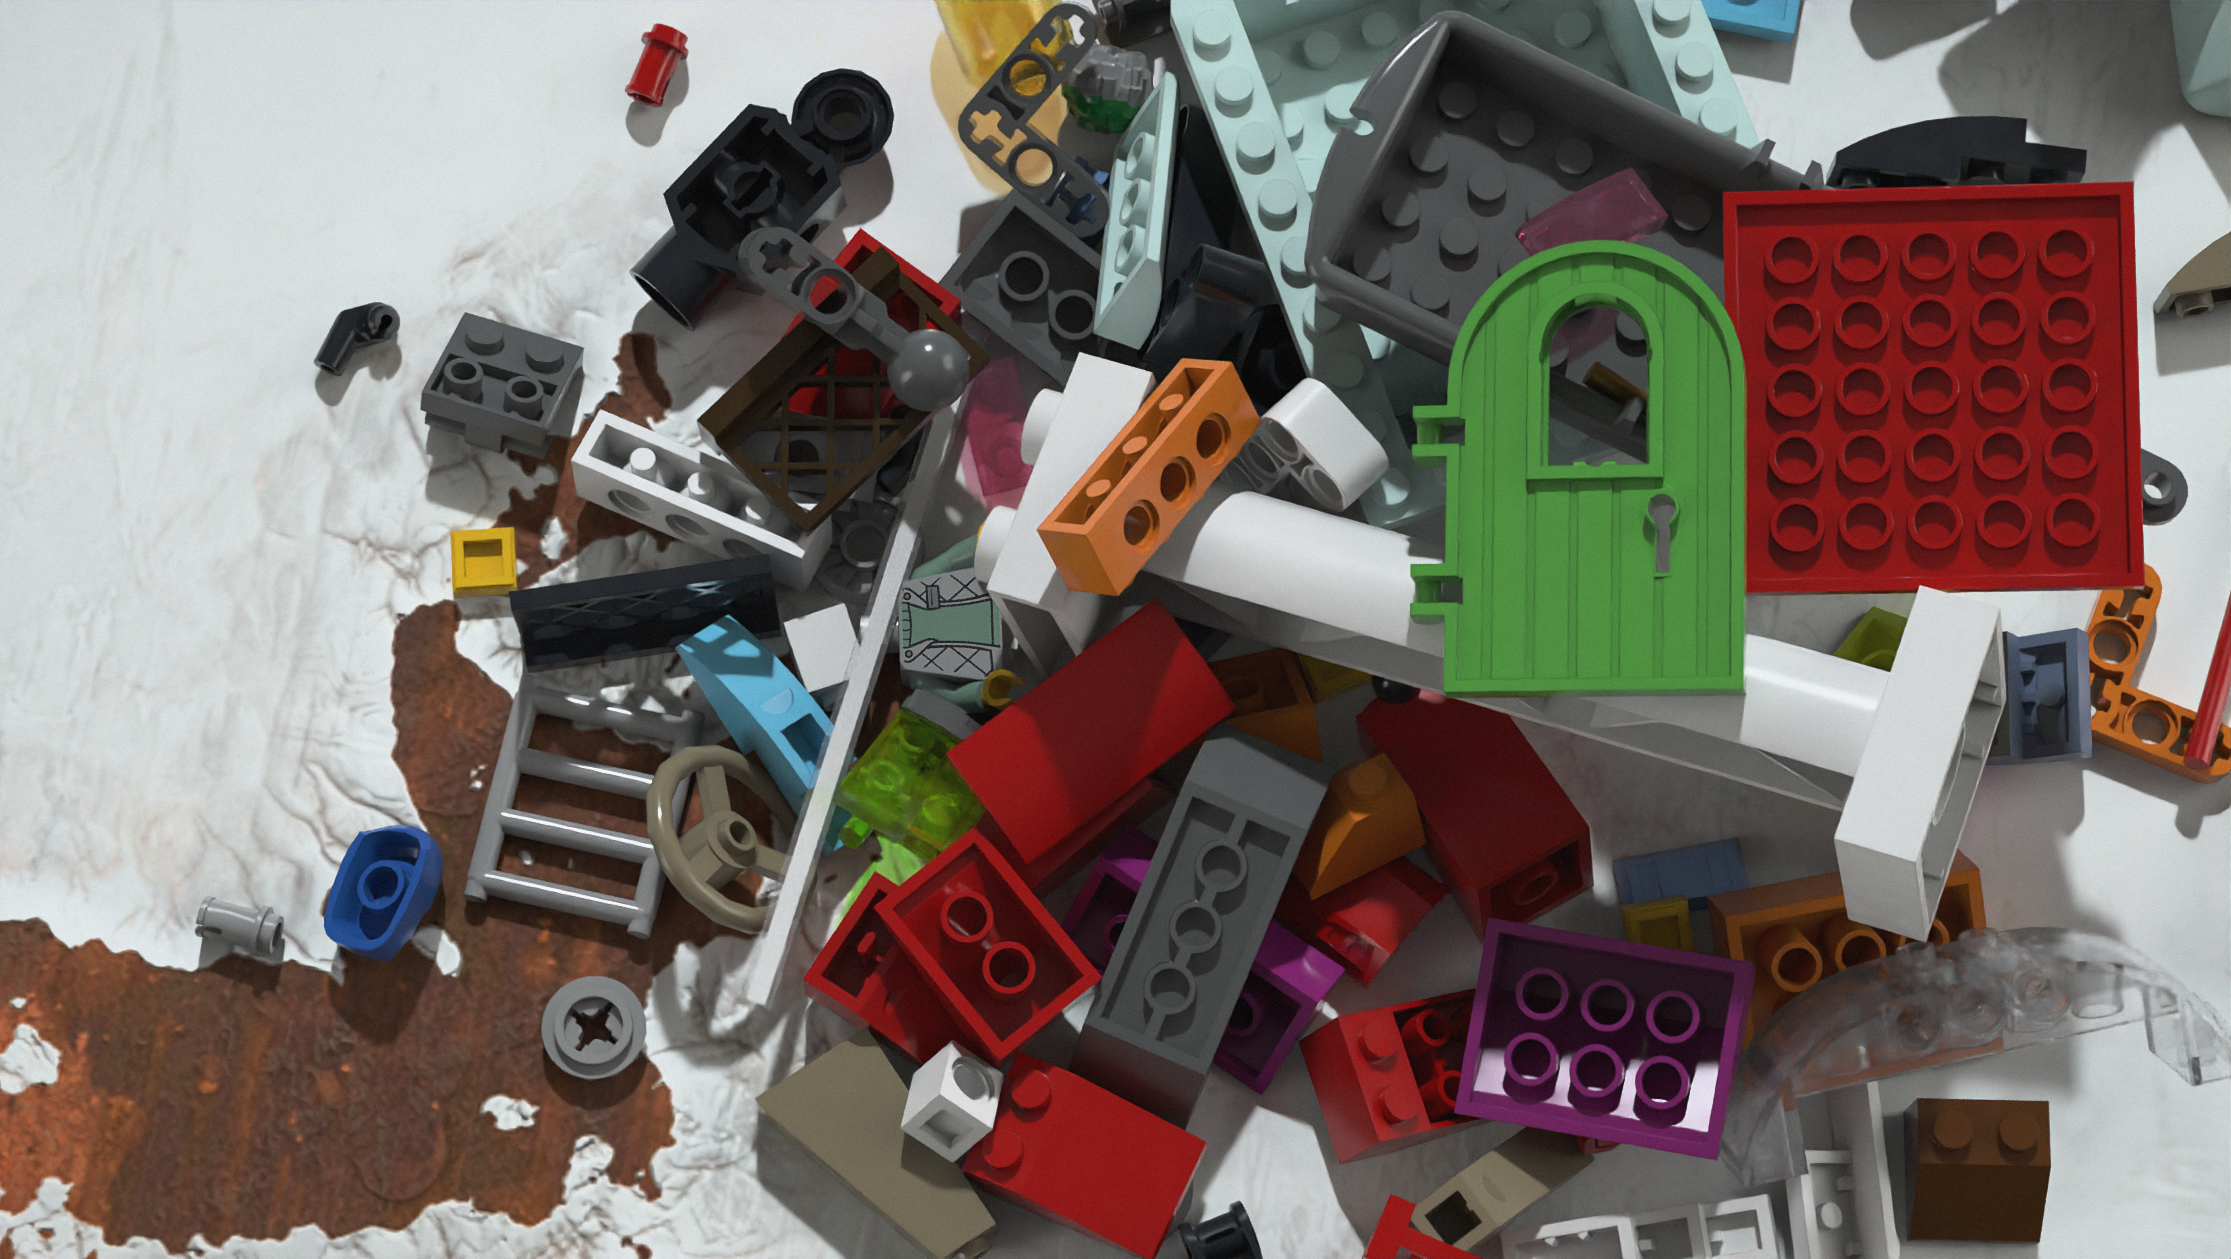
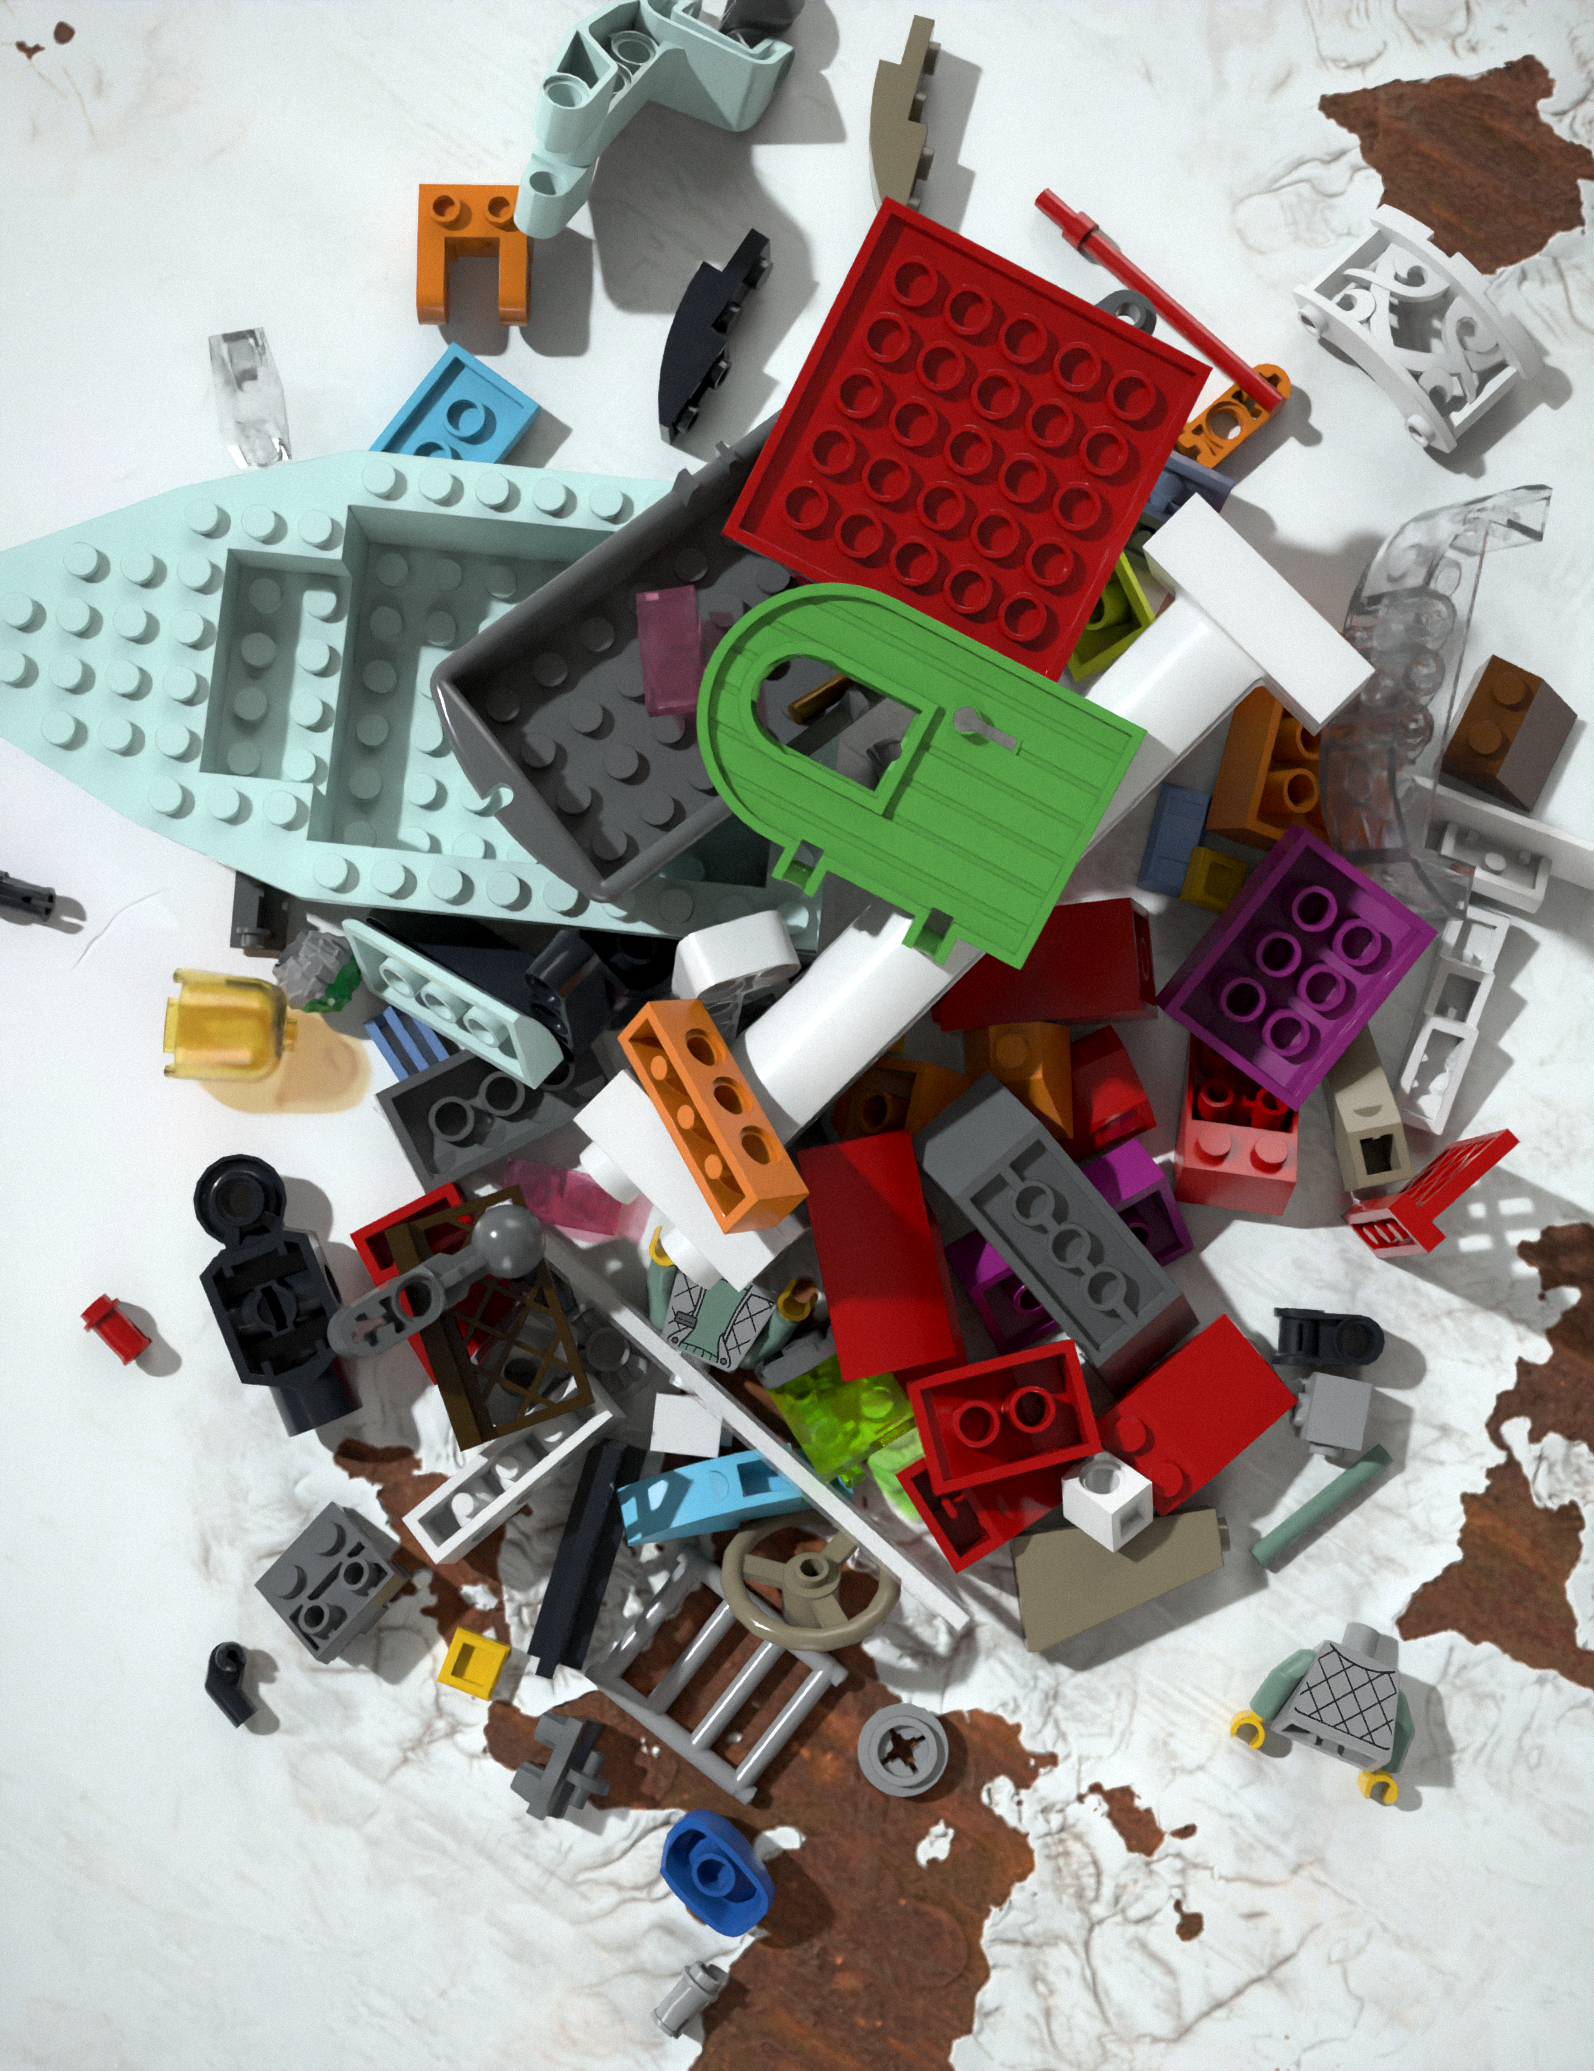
camera: 60 degrees left, 10 degrees up
dark grey beam [958,0,1110,238] -> none
none -> dark grey hips [510,1712,612,1821]

